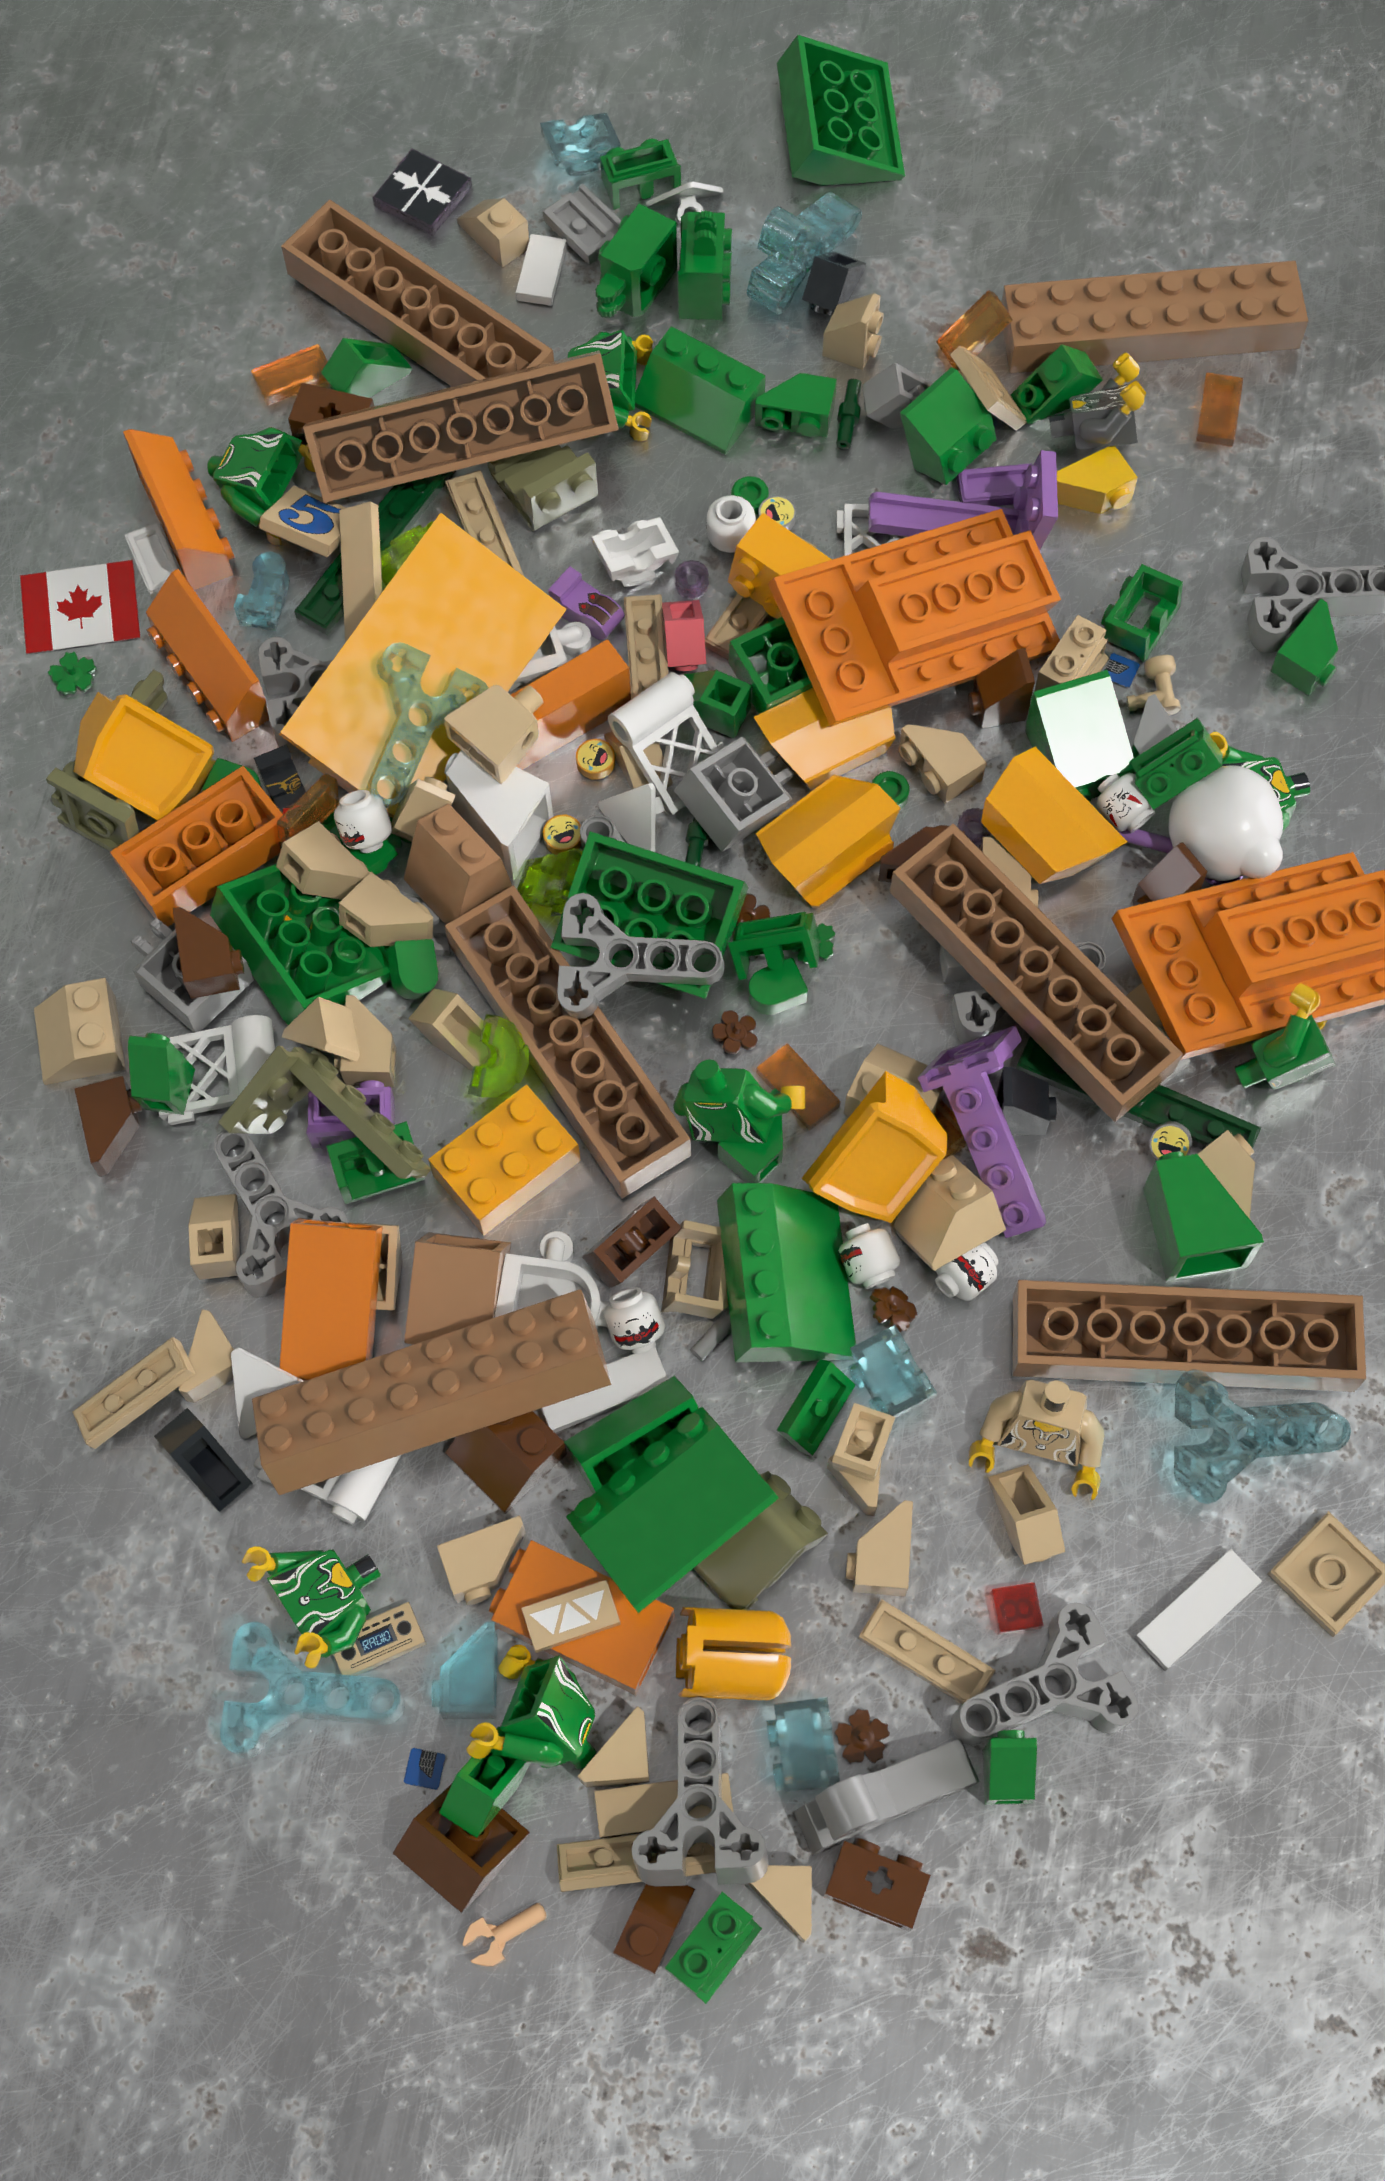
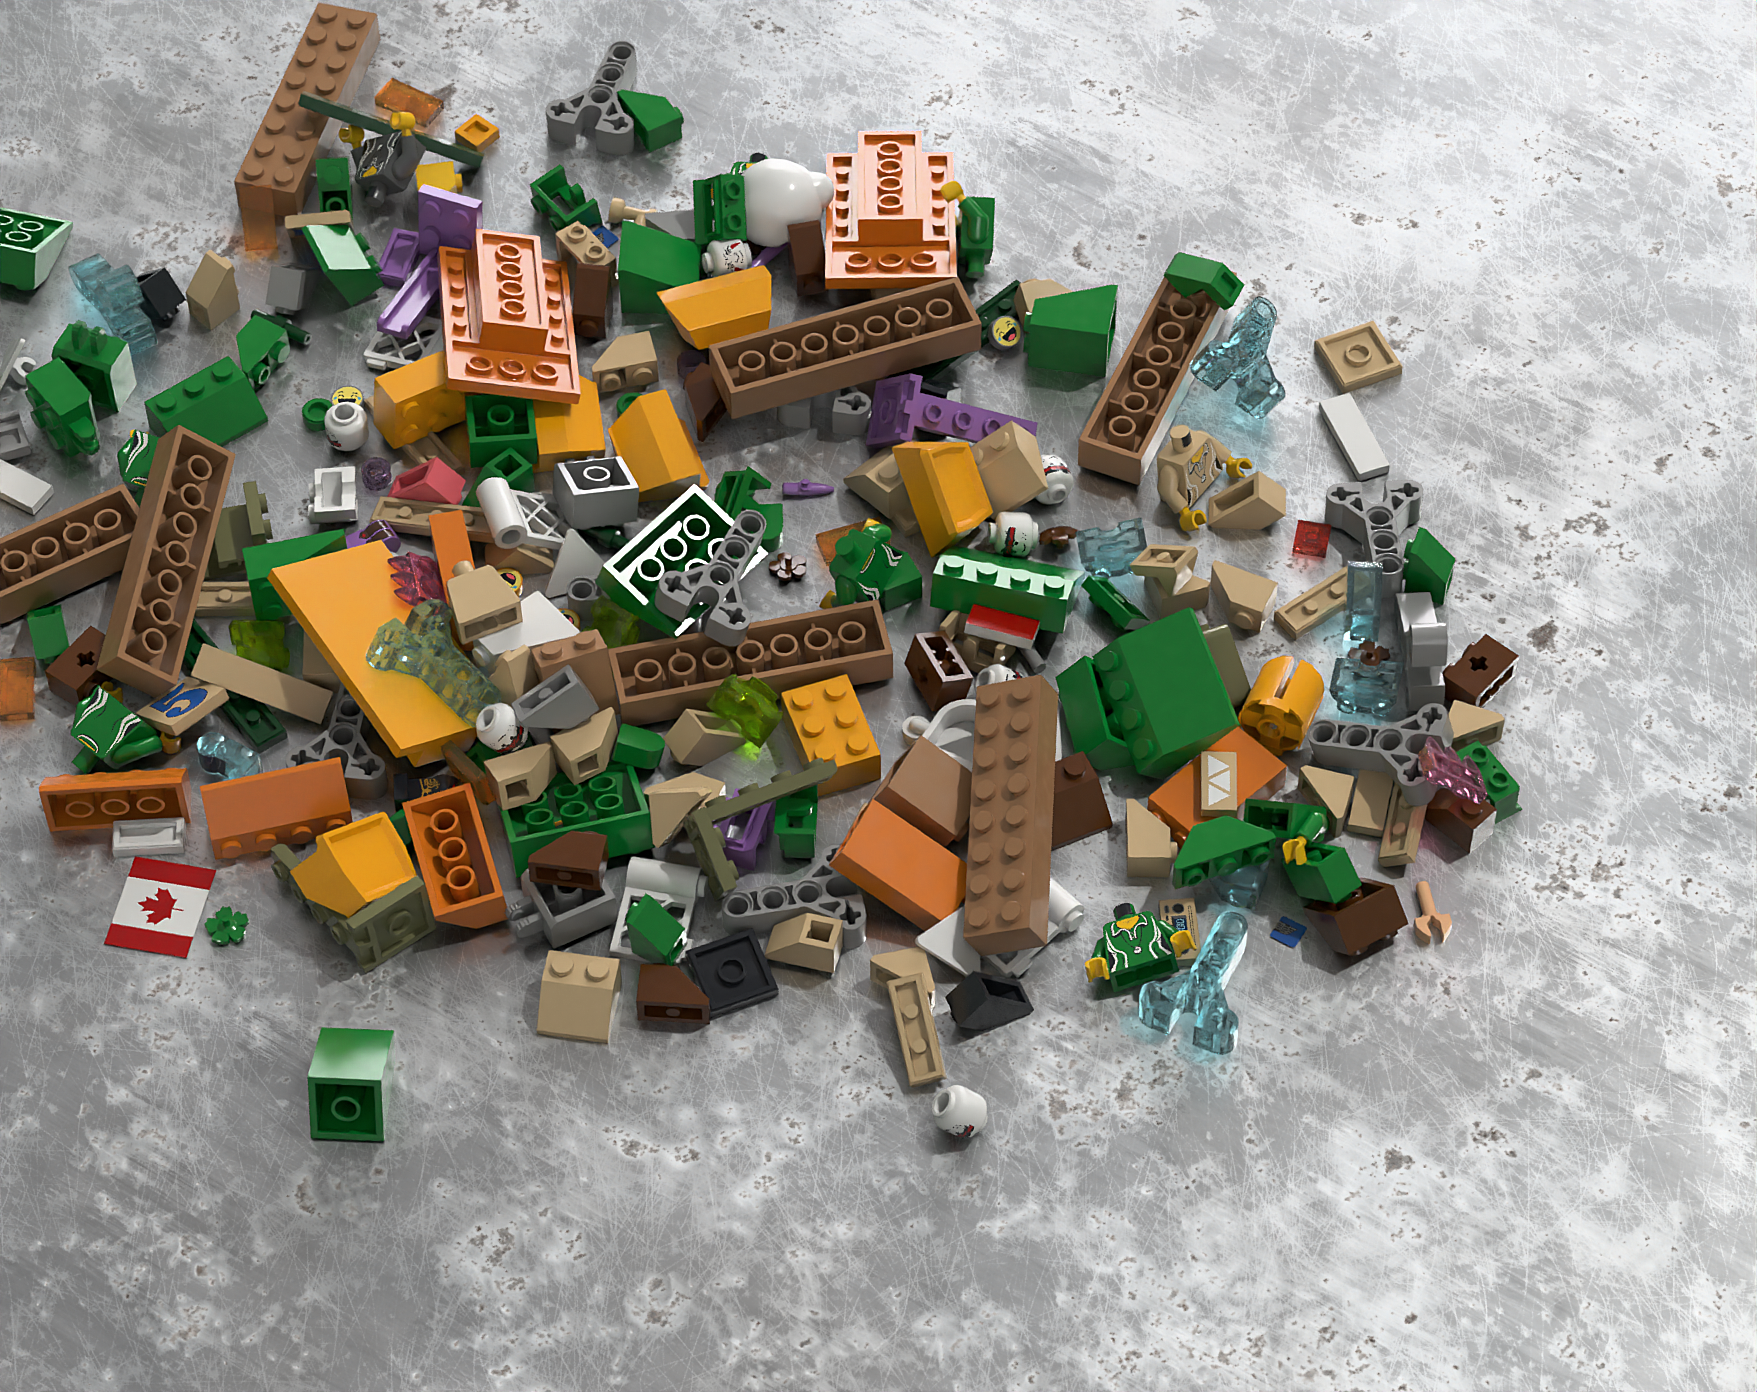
camera: 70 degrees left, 15 degrees down
none -> green slope [242,529,347,622]
none -> dark green tile [298,91,485,168]
none -> clear pink plate [387,551,447,616]
none -> light orange tile [454,114,500,152]
none -> light grey slope [511,664,599,729]
none -> black tile [685,928,779,1018]
none -> medium lavender helmet [782,479,834,496]
none -> white head [932,1085,988,1139]
none -> red tile [964,604,1040,650]
none -> green slope [1163,252,1245,311]
none -> green slope [1172,815,1276,890]
none -> clear light blue slope [1343,561,1383,642]
none -> clear pink plate [1418,736,1488,804]

